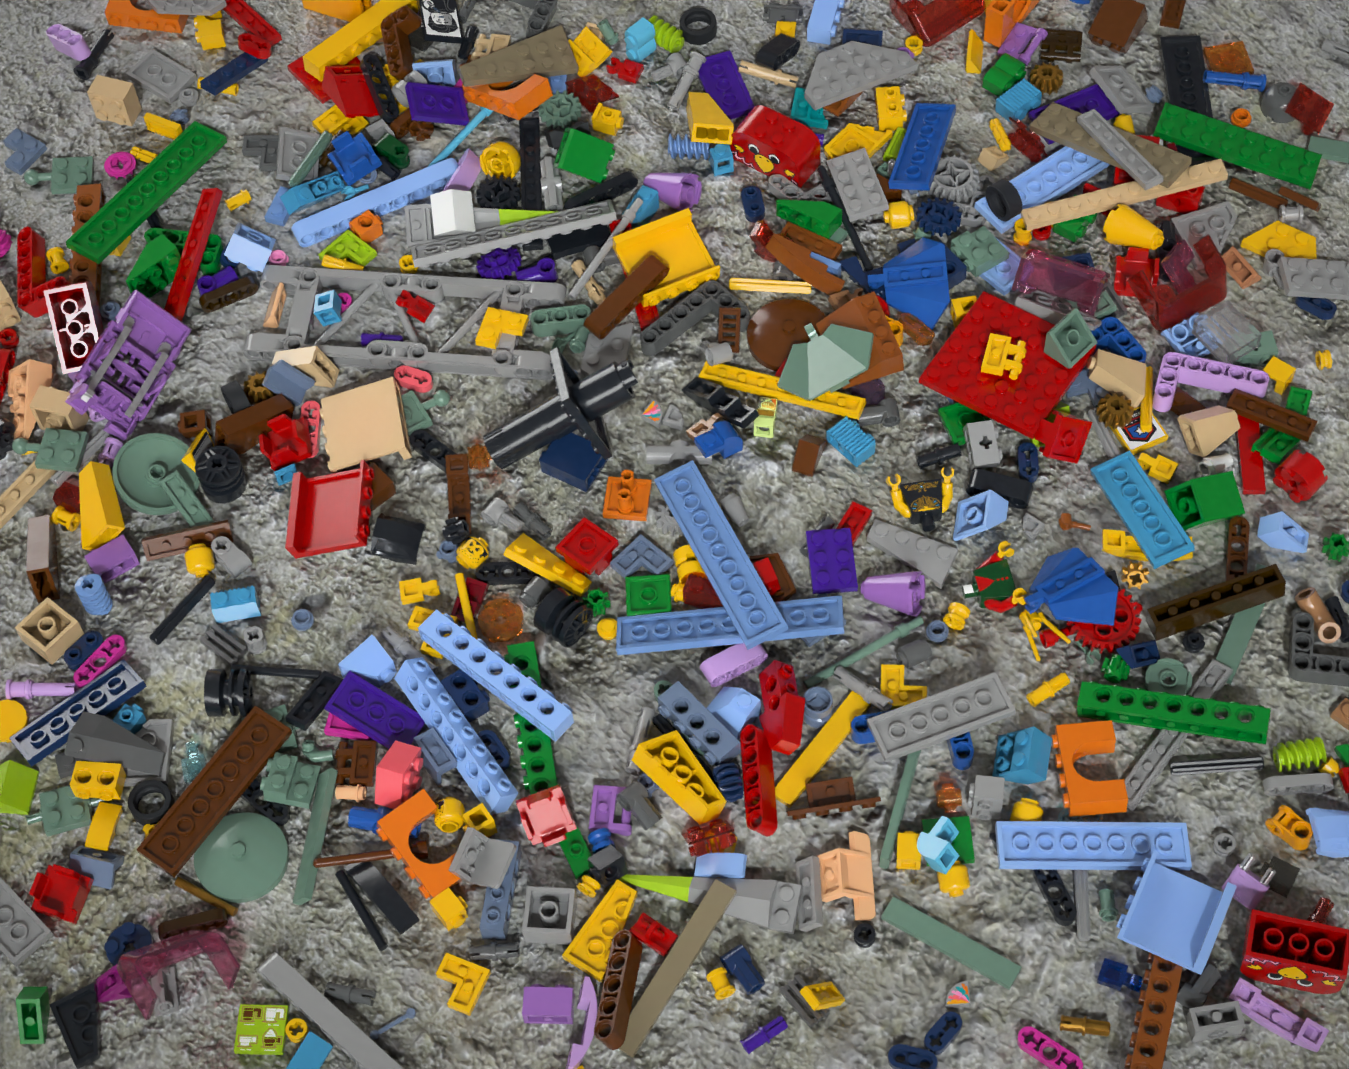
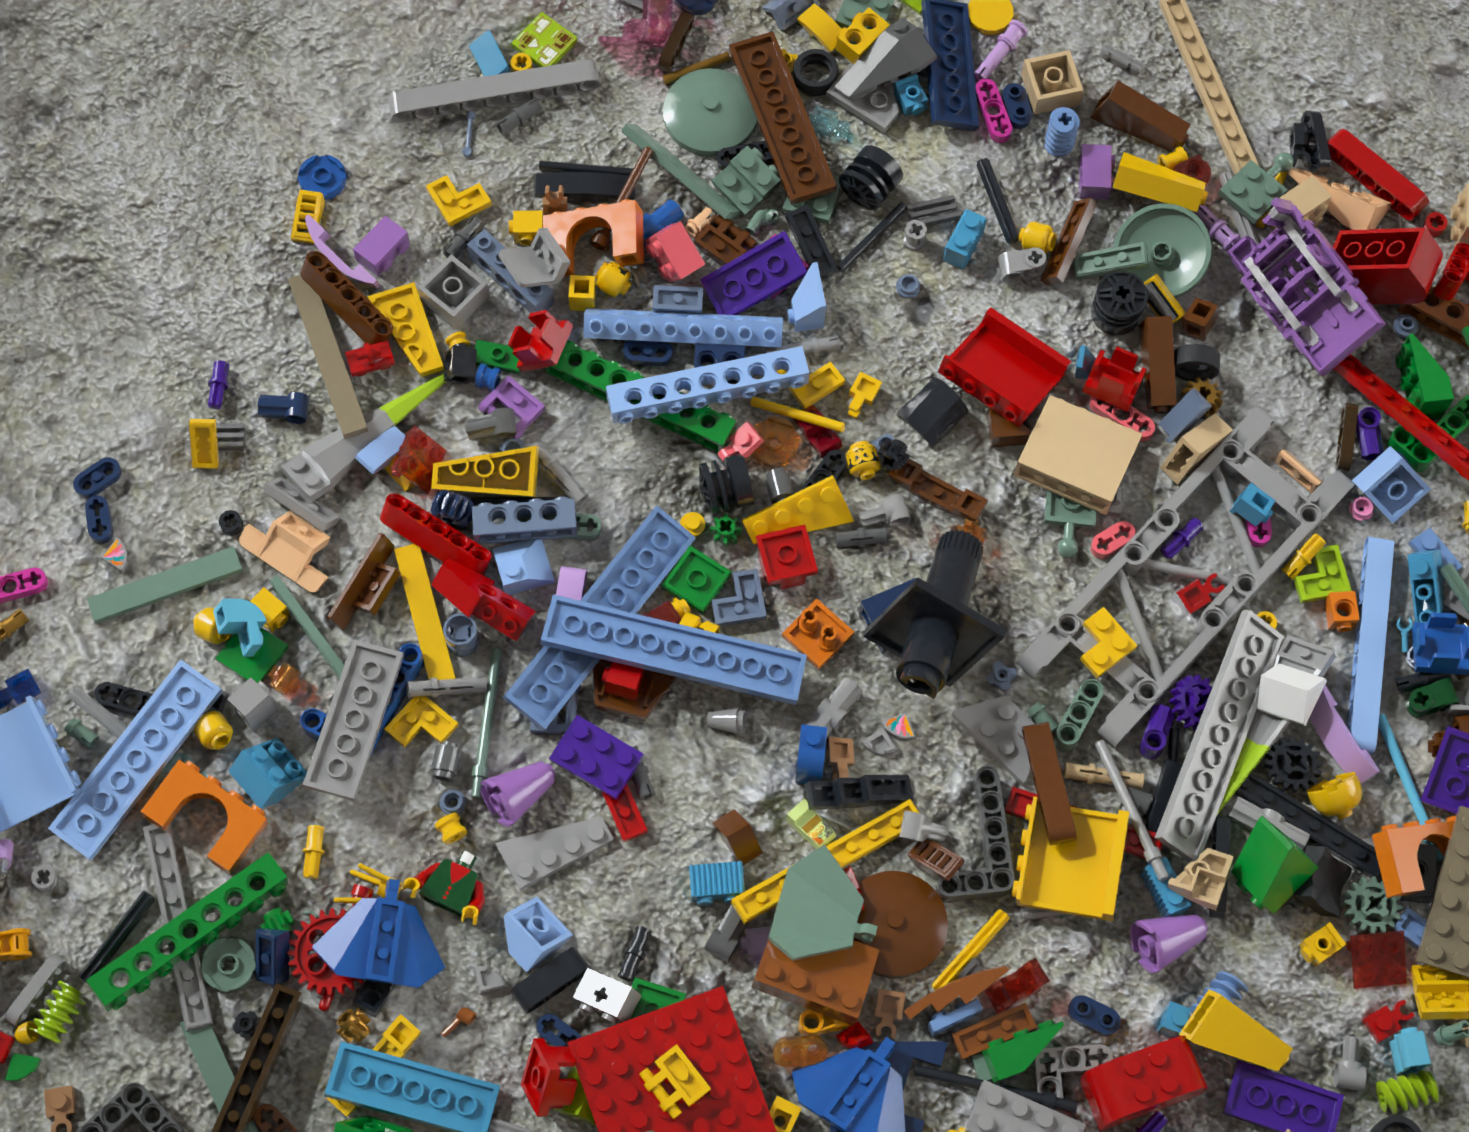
camera: 120 degrees right, 10 degrees up
black beam [410,430,457,473] -> none
sand green hand [551,332,576,353] -> none
light grey pin [667,51,706,111] -> none
yellow bush [706,967,736,1000] -> none
torso [886,467,954,532] -> none
none -> medium nougat plate [543,185,568,216]
none -> coral plate [718,421,764,461]
none -> tan slope [1167,848,1234,911]

